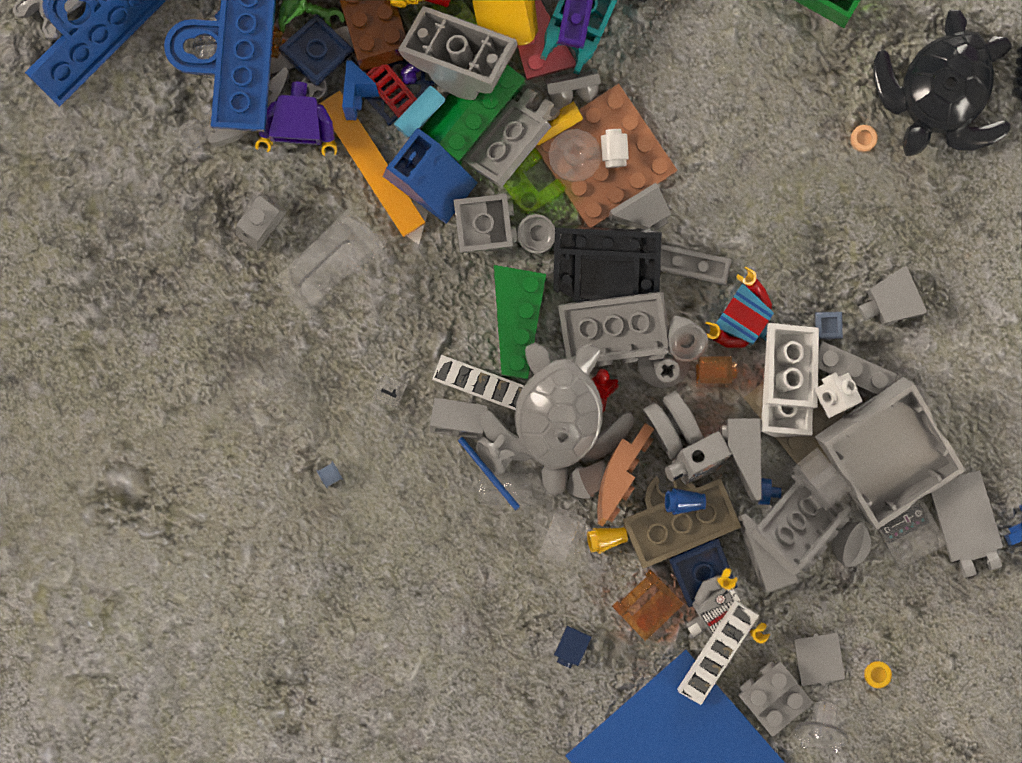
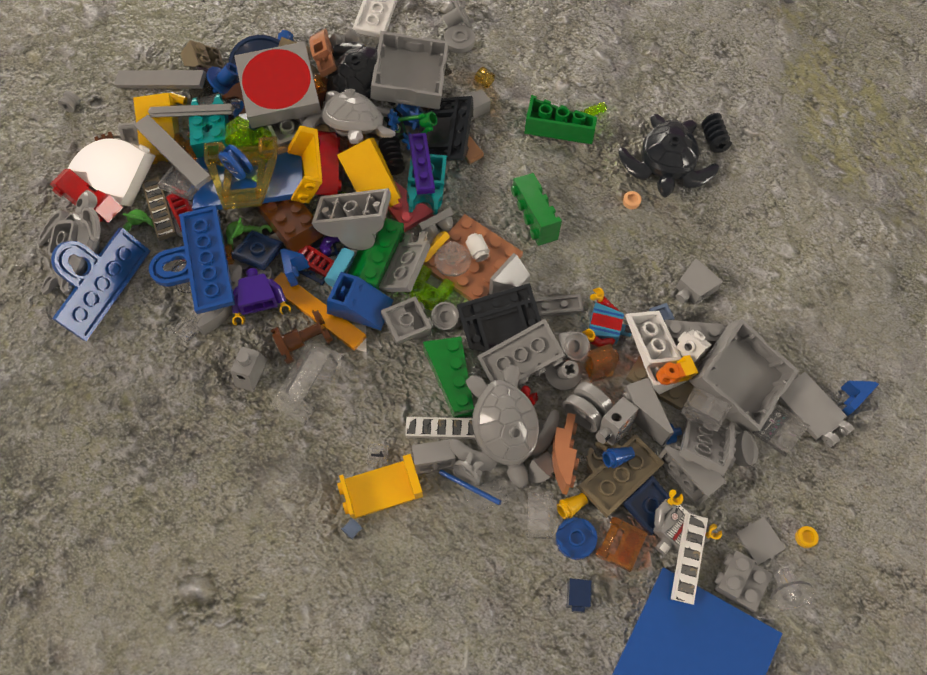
camera: 20 degrees left, 20 degrees down
none -> reddish brown piece [271,310,333,365]
none -> yellow panel [337,454,423,519]
none -> green wedge [511,173,562,246]
none -> blue tile [555,517,598,560]
none -> orange leg [656,355,699,385]

